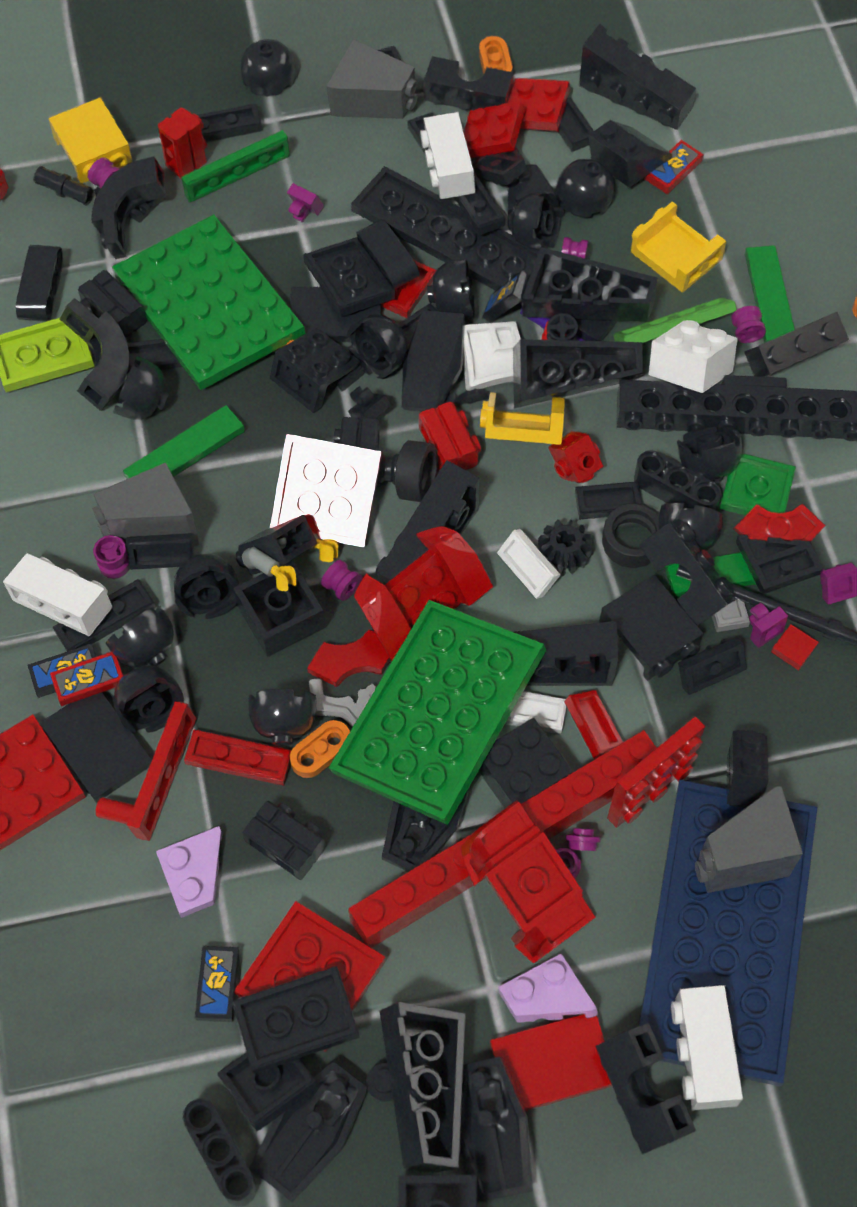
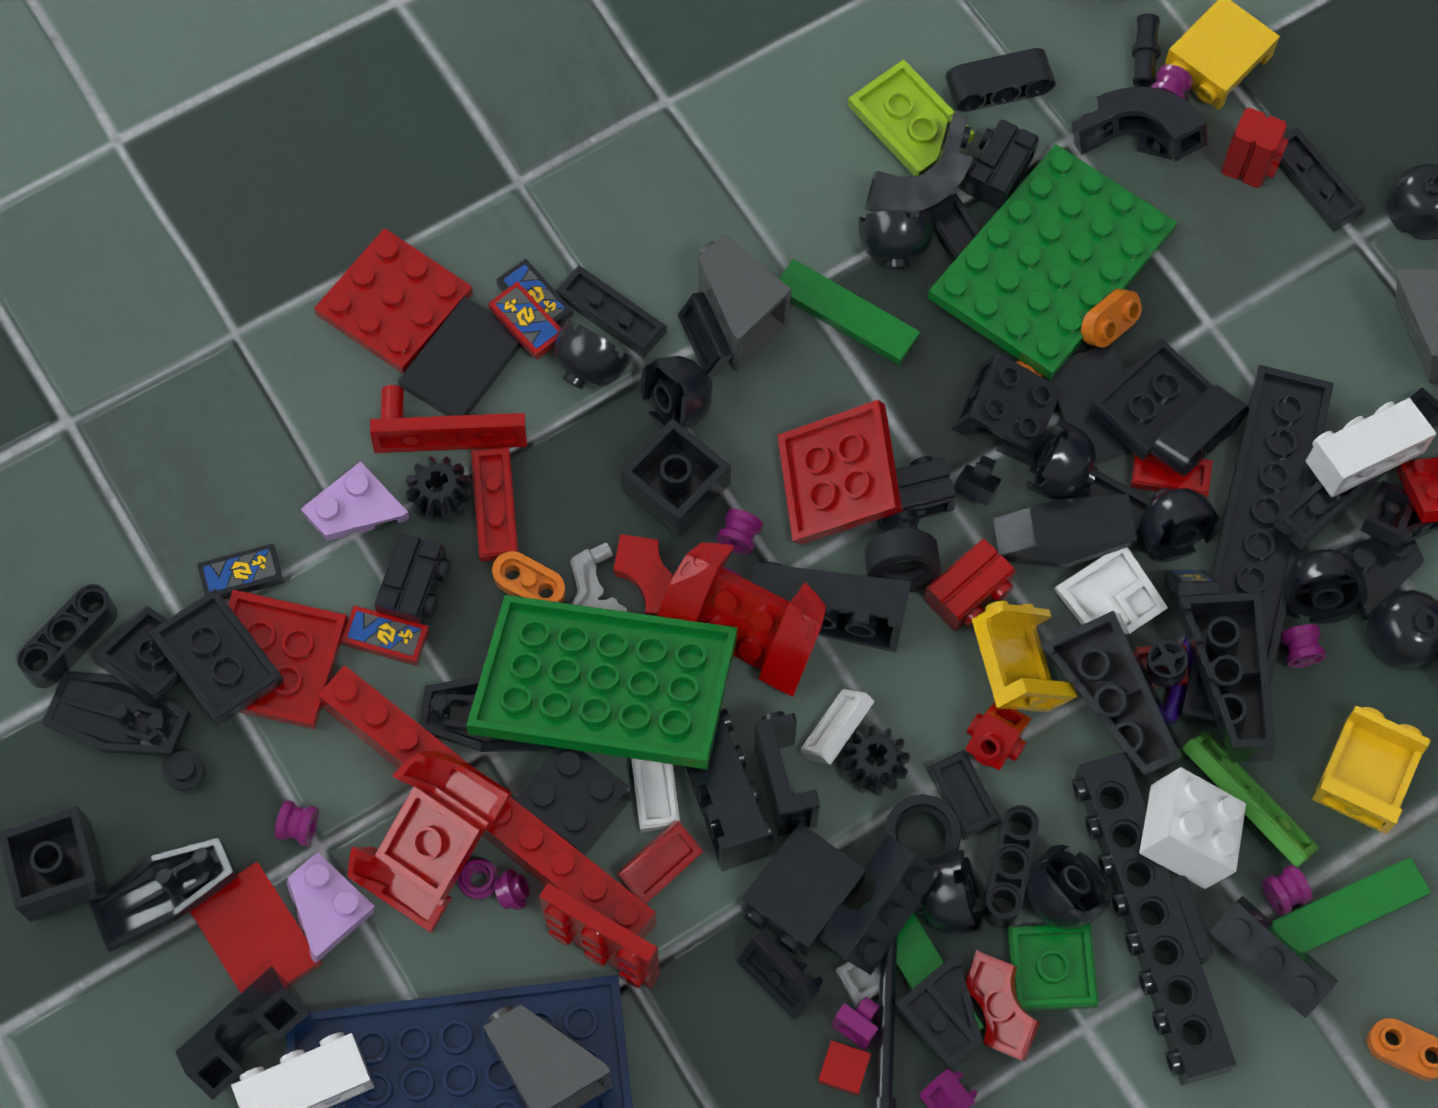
camera: 70 degrees right, 5 degrees up
white brick [3,553,113,636] -> none
magenta wheel [93,535,130,579] -> none
black cylinder [113,666,184,733] -> none
green tile [181,130,290,203] -> none
torso [236,514,338,591] -> none
black cylinder [249,689,316,746] -> none
magenta tile [287,183,324,223] -> none
black wedge [379,1002,465,1173] -> none
black piece [444,388,490,407] -> none
black brick [727,730,768,808] -> none
none -> magenta wheel [275,800,319,847]
none -> tile [341,605,430,666]
none -> black gear [406,456,472,522]
none -> black panel [754,711,820,836]
none -> orange plate [1081,289,1142,348]

